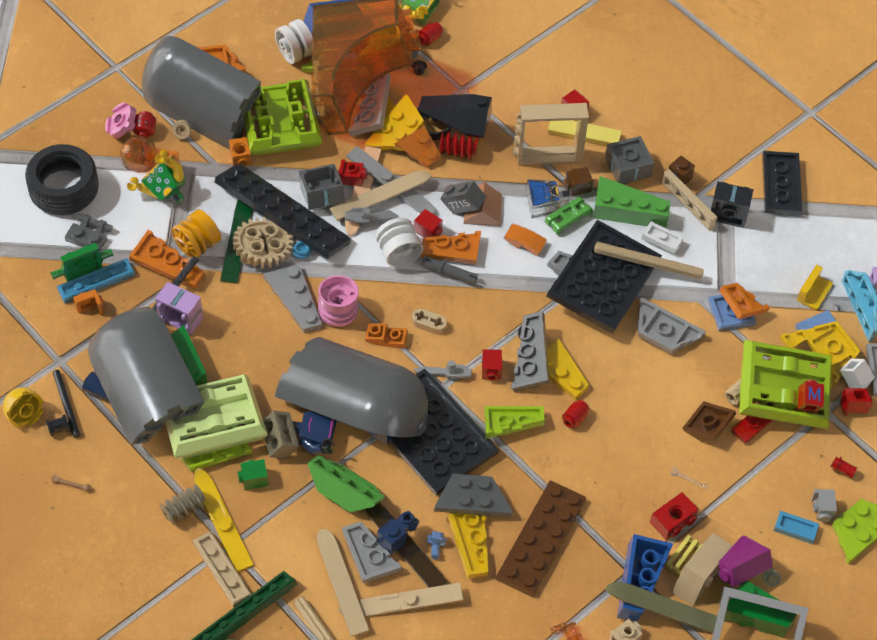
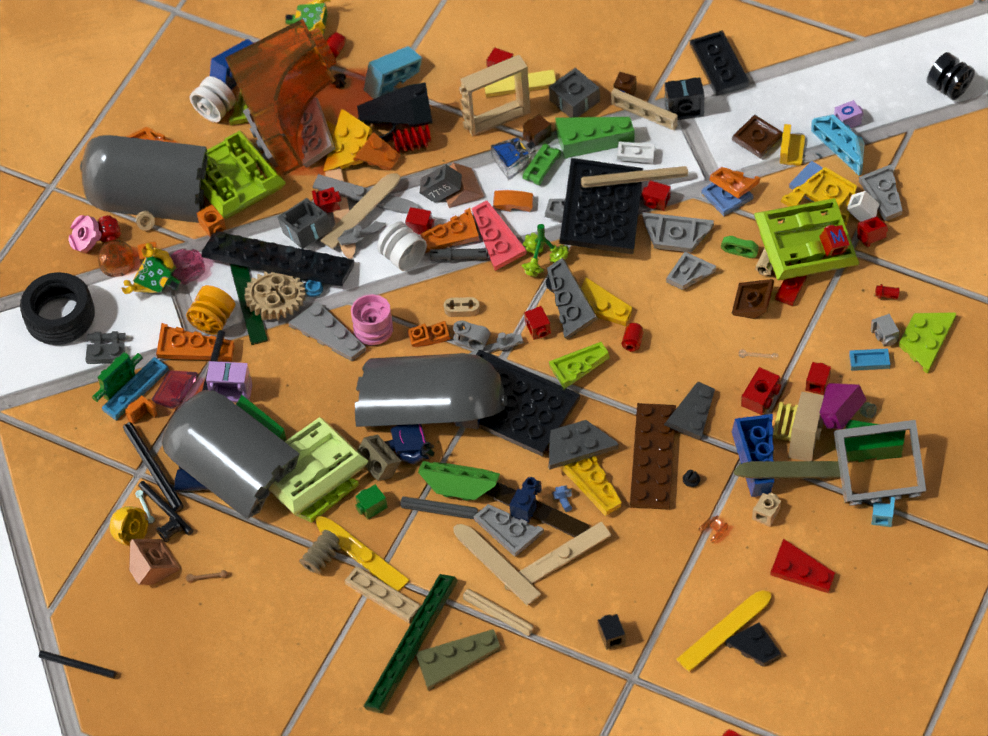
camera: 15 degrees left, 0 degrees up
none -> black axle [123,422,183,512]
none -> nougat slope [129,539,180,585]
none -> light aqua hinge [135,490,155,524]
none -> clear pink slope [151,370,199,409]
none -> clear pink plate [170,248,205,285]
none -> medium azure wedge [364,46,422,99]
none -> dark grey axle [400,496,478,519]
none -> light grey piece [453,320,491,351]
none -> coral wing [472,200,526,271]
none -> lime plant [521,224,568,277]
none -> red brick [641,180,671,211]
none -> dark grey wing [664,382,715,440]
none -> light grey wing [666,252,716,290]
none -> black piece [683,470,700,487]
none -> bright green plate [721,236,759,258]
none -> reddish brown plate [732,114,783,158]
none -> red brick [805,362,831,395]

